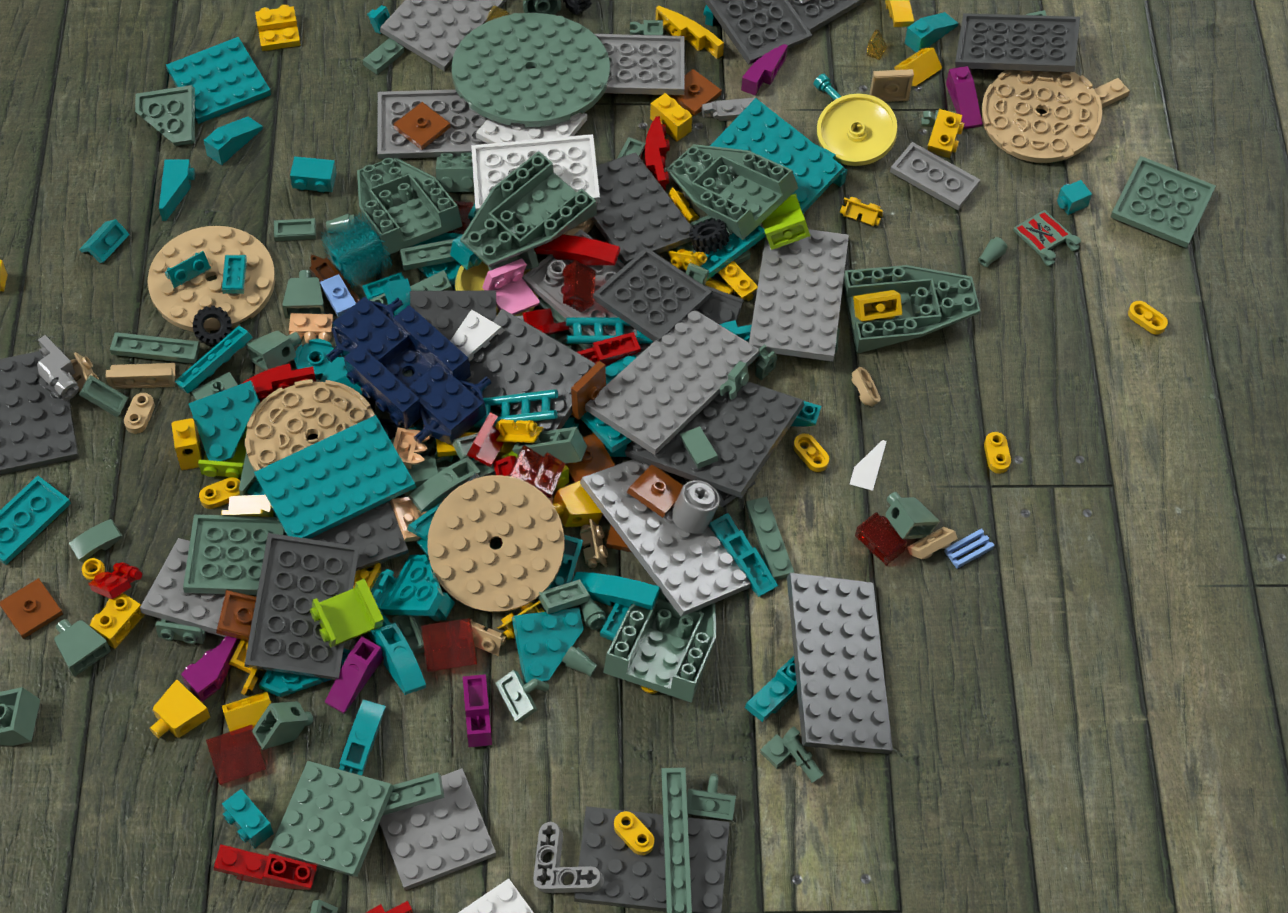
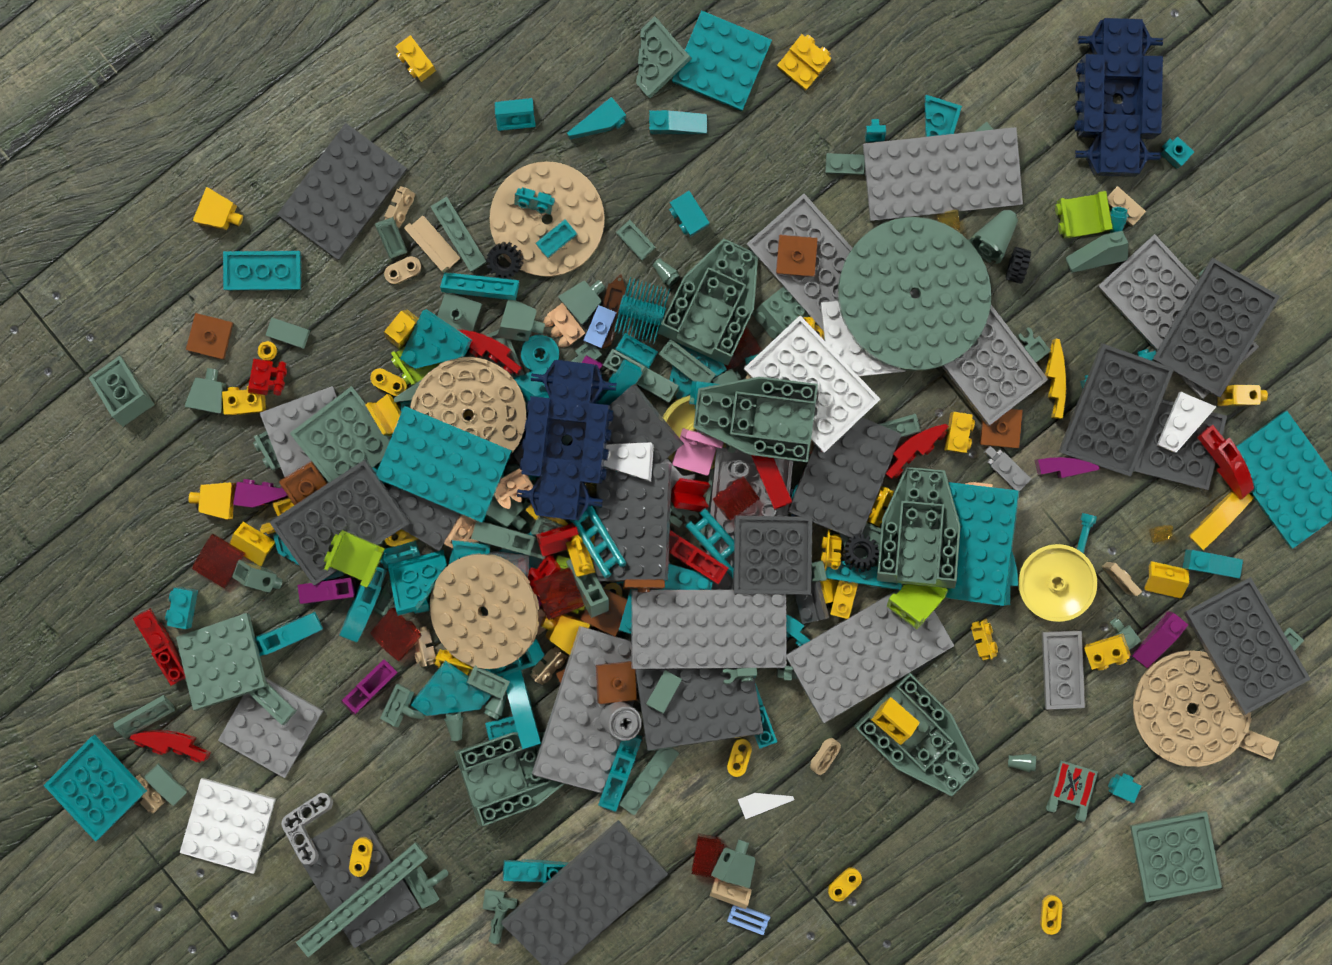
camera: 50 degrees right, 30 degrees up
light grey plate [37,335,79,401] -> none

